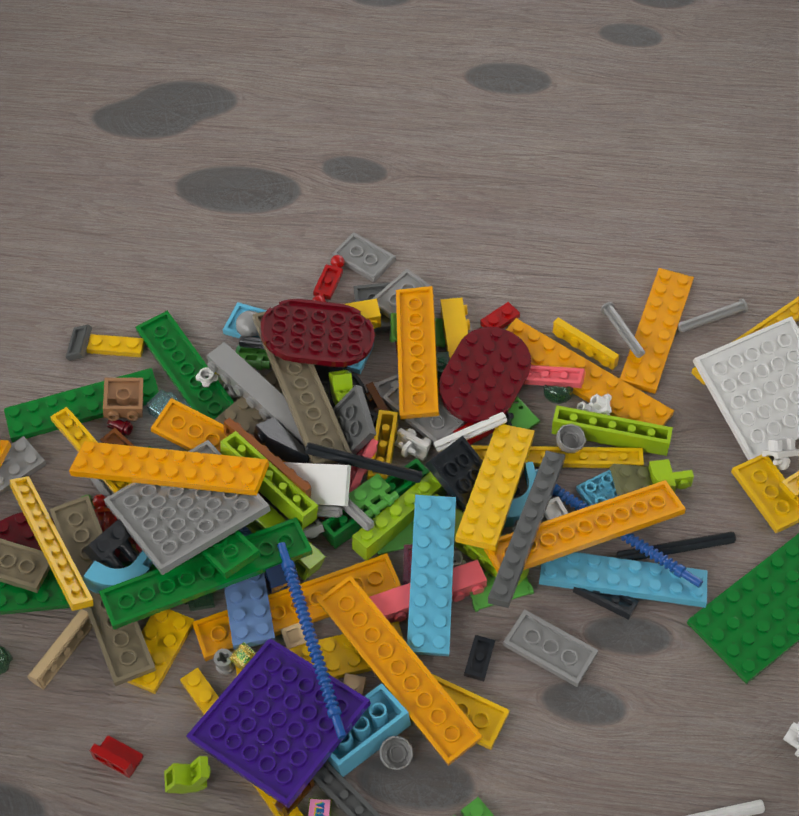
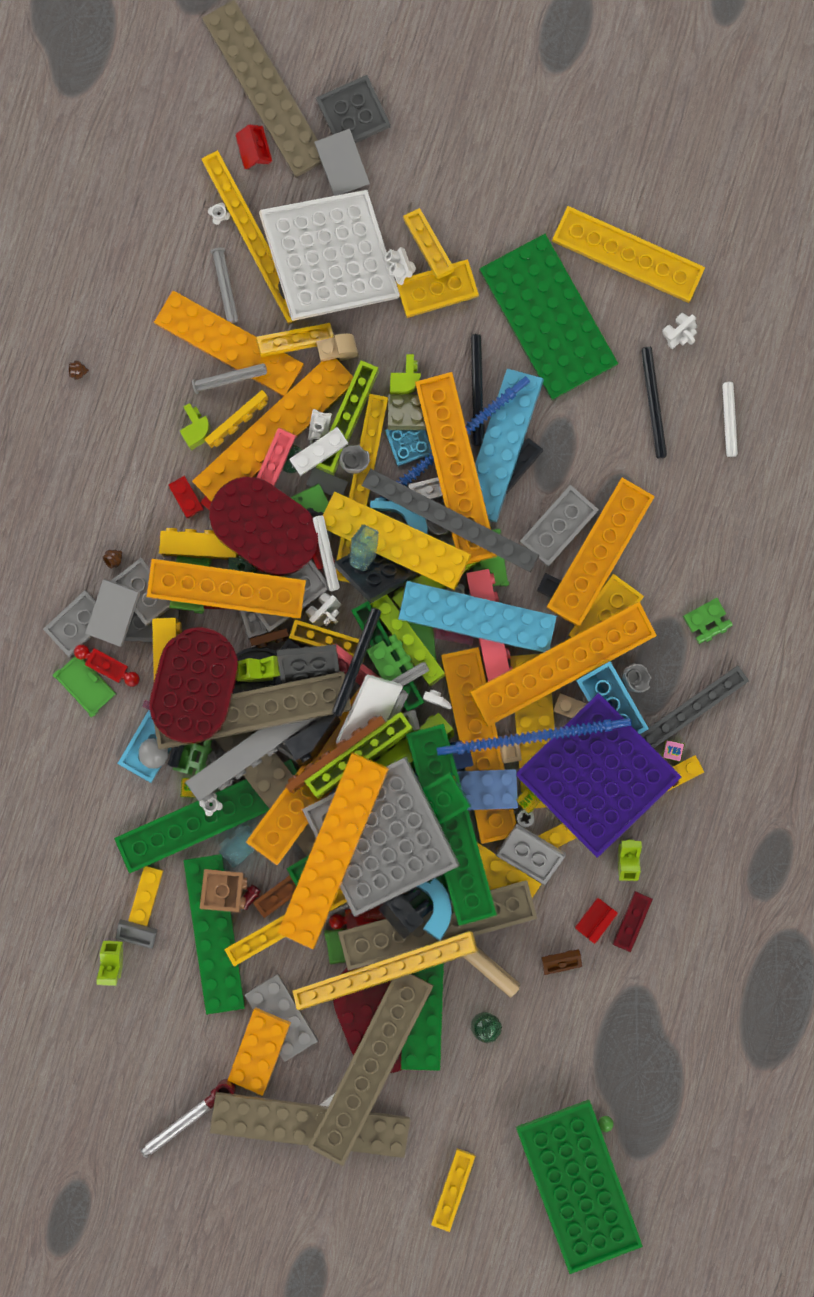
camera: 85 degrees left, 30 degrees up
none -> bright green door [52,657,116,718]
none -> reddish brown plate [68,361,89,380]
none -> light grey tile [85,579,140,647]
none -> lime brick [97,941,123,986]
none -> reddish brown plate [102,550,123,569]
none -> lime brick [180,403,211,450]
none -> white plate [208,203,230,225]
none -> yellow plate [256,323,334,357]
none -> white plate [289,427,348,476]
none -> dark grey tile [306,467,348,496]
none -> tan brick [316,334,358,362]
none -> clear light blue brick [349,525,379,571]
none -> white plate [423,689,452,710]
none -> light grey tile [496,823,566,885]
none -> reddish brown plate [541,949,582,975]
none -> light orange plate [546,477,655,627]
none -> dark red tile [612,891,653,953]
none -> black axle [641,347,667,459]

